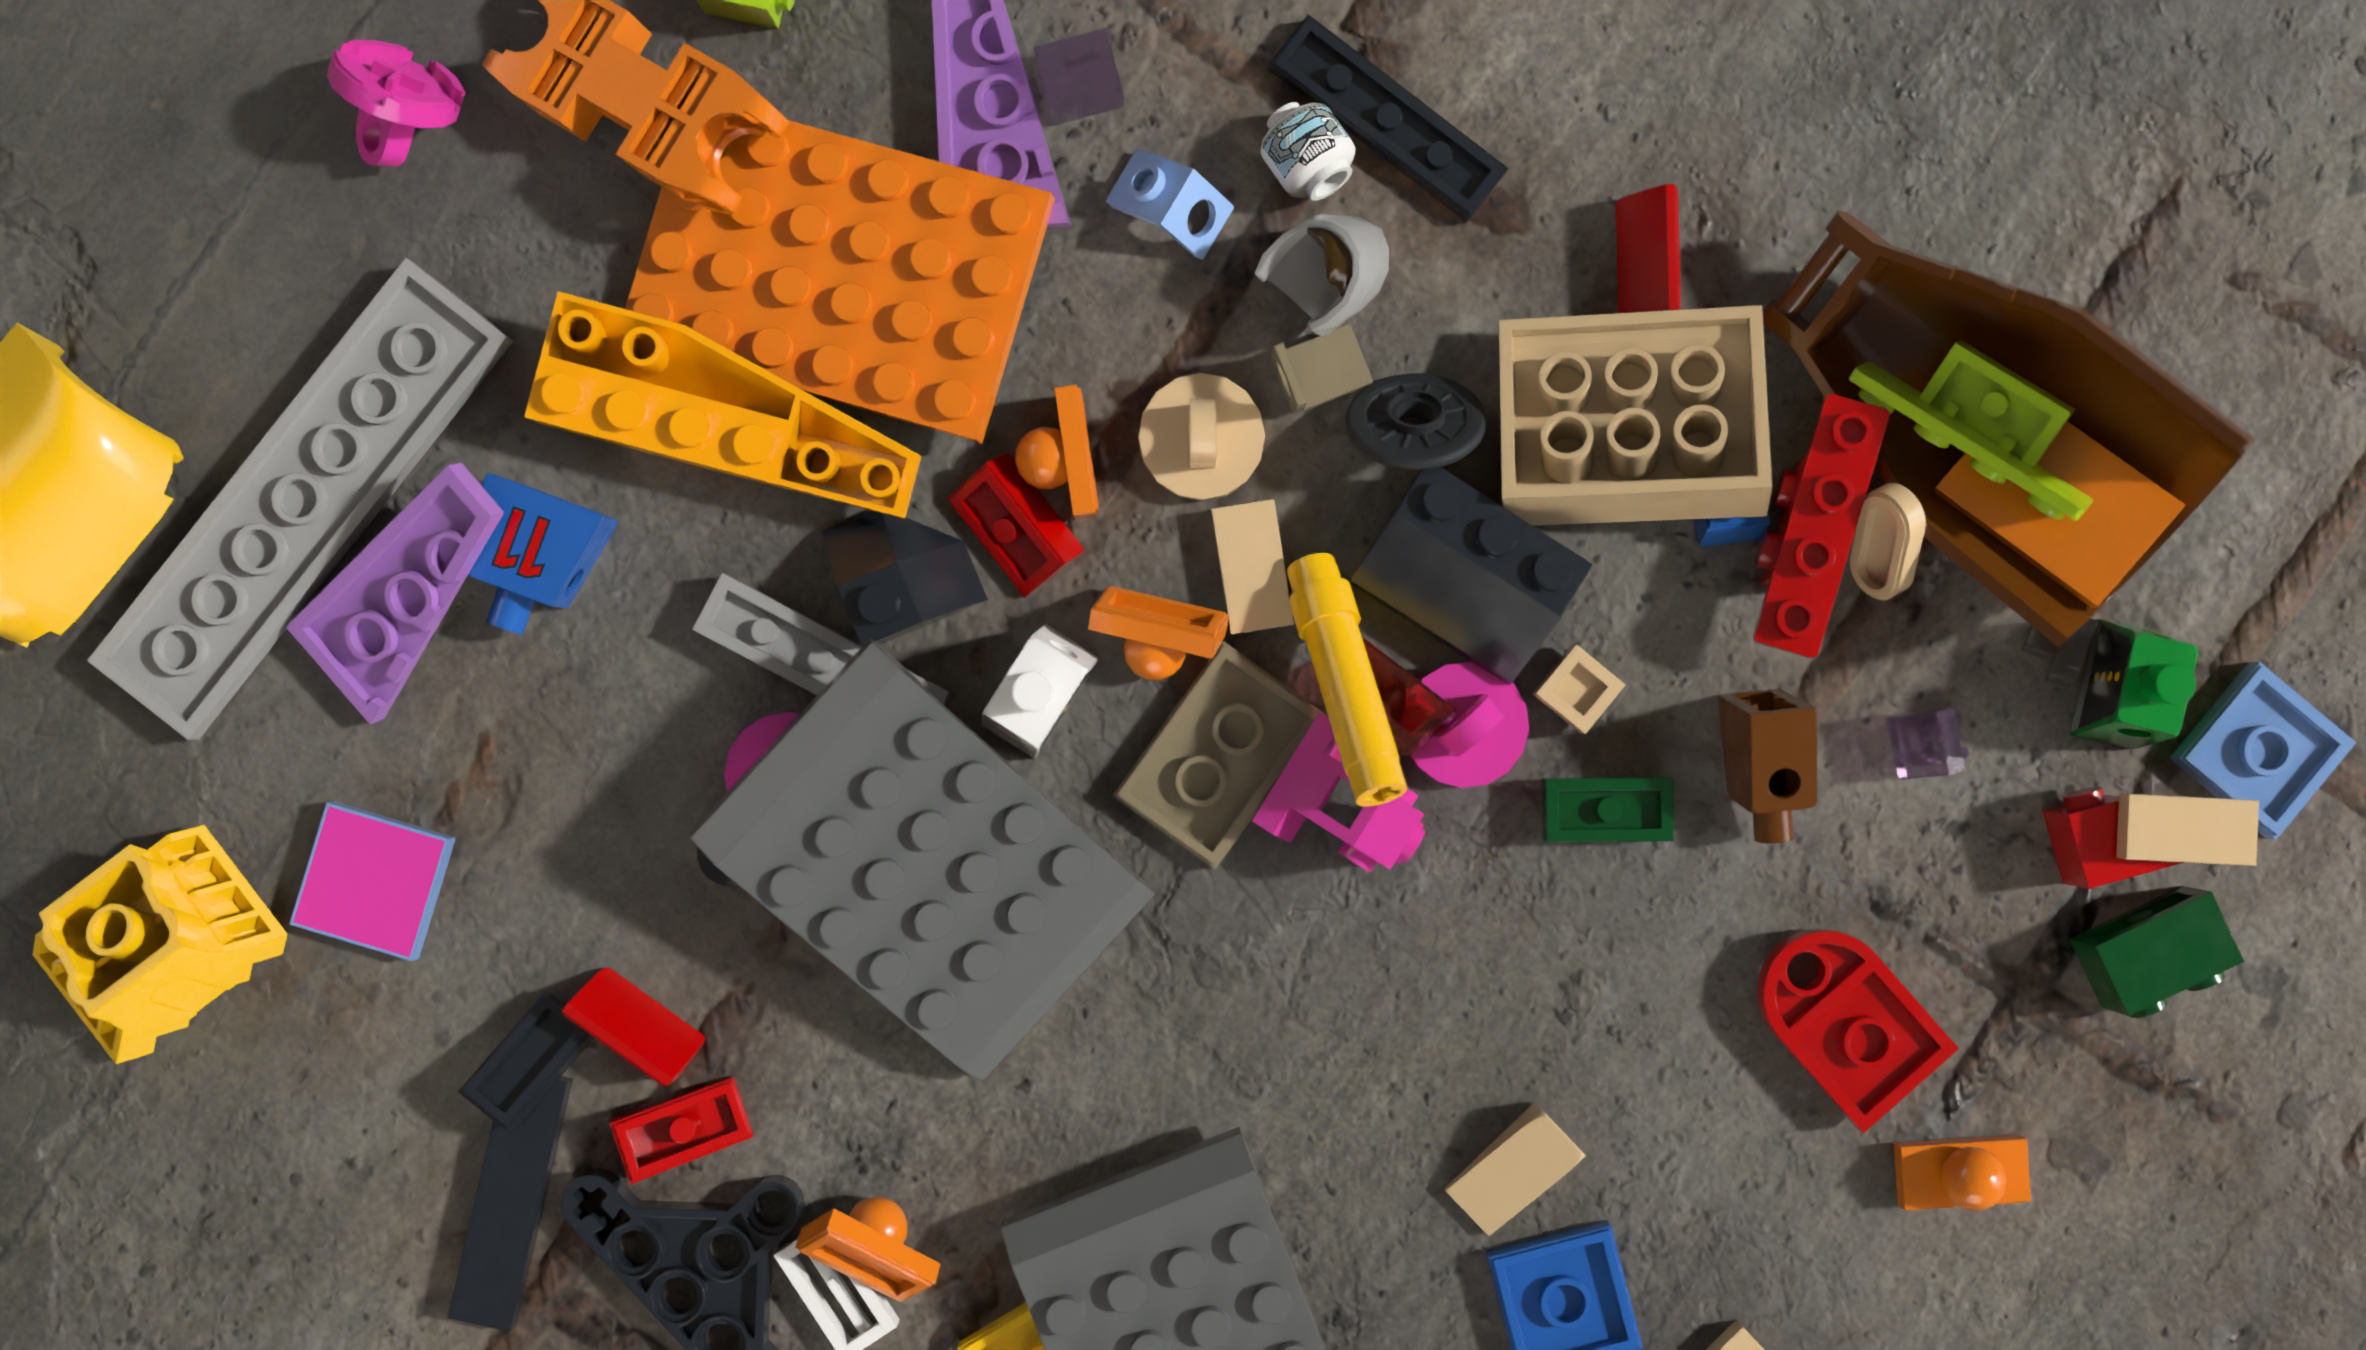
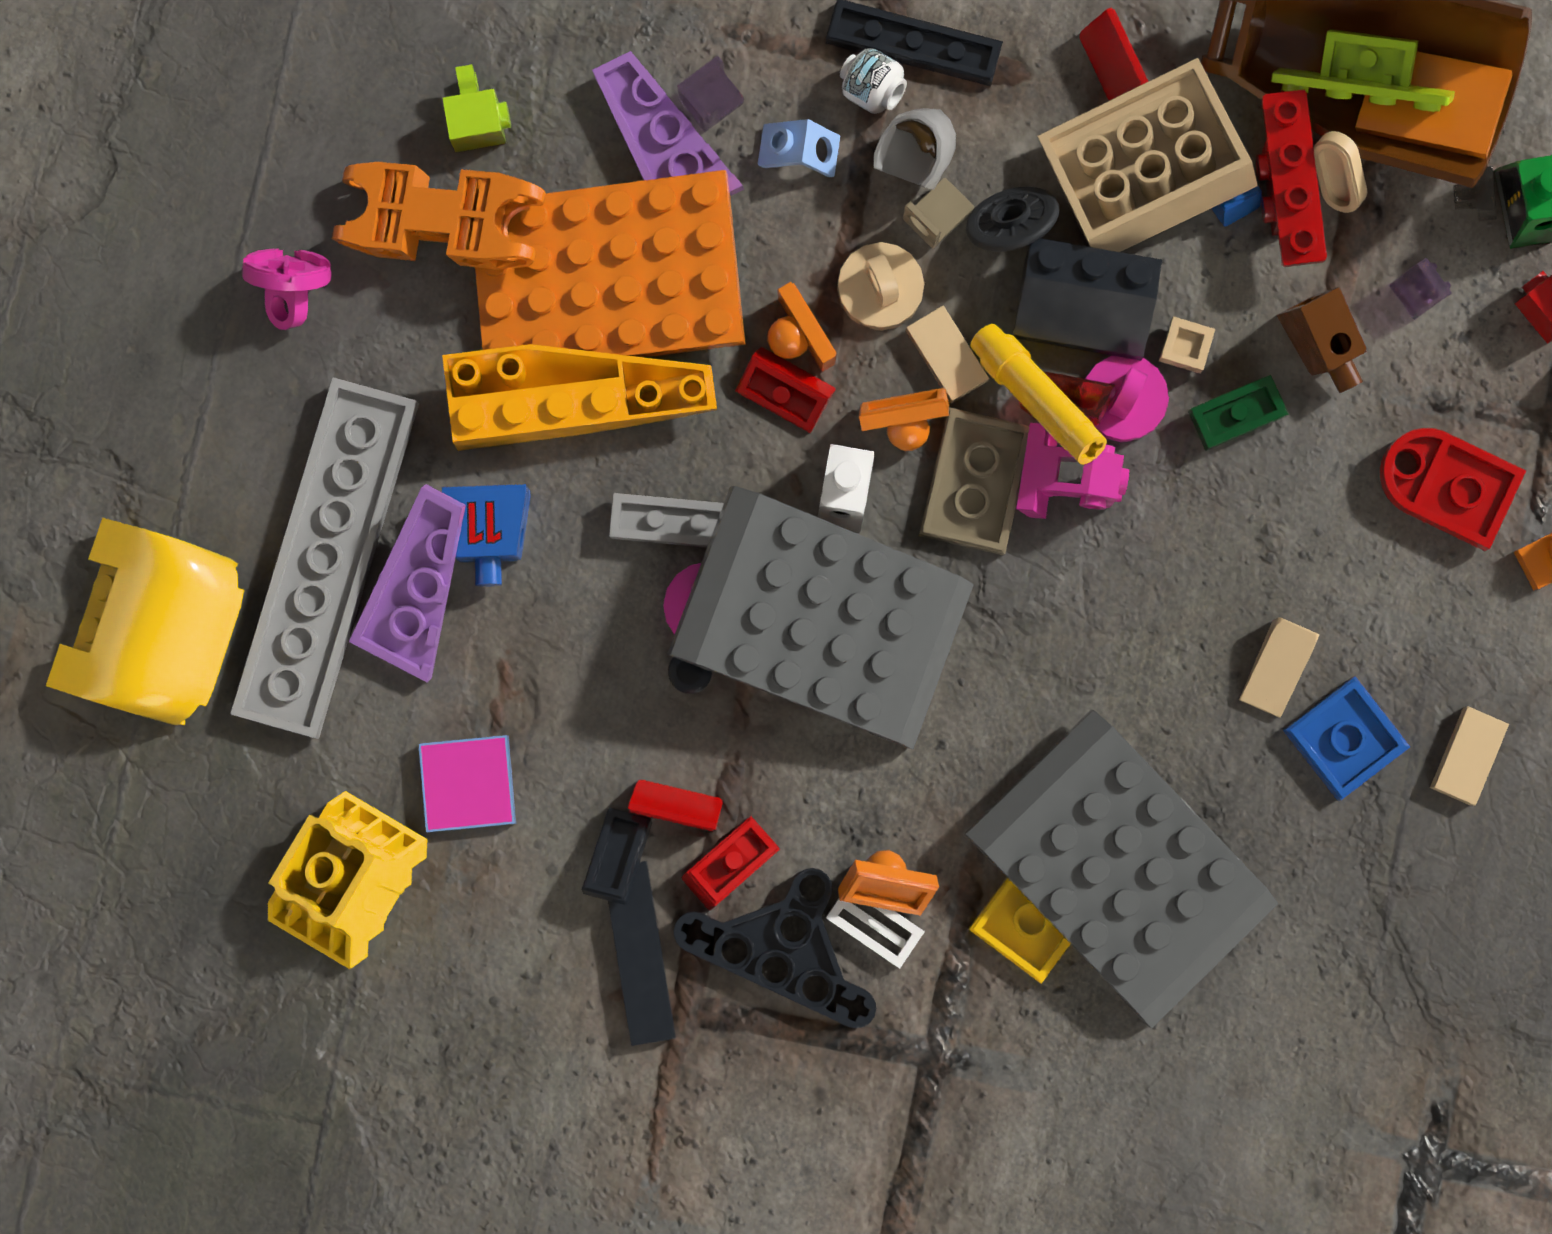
camera: 25 degrees left, 5 degrees down
black slope [822,511,988,646] -> none

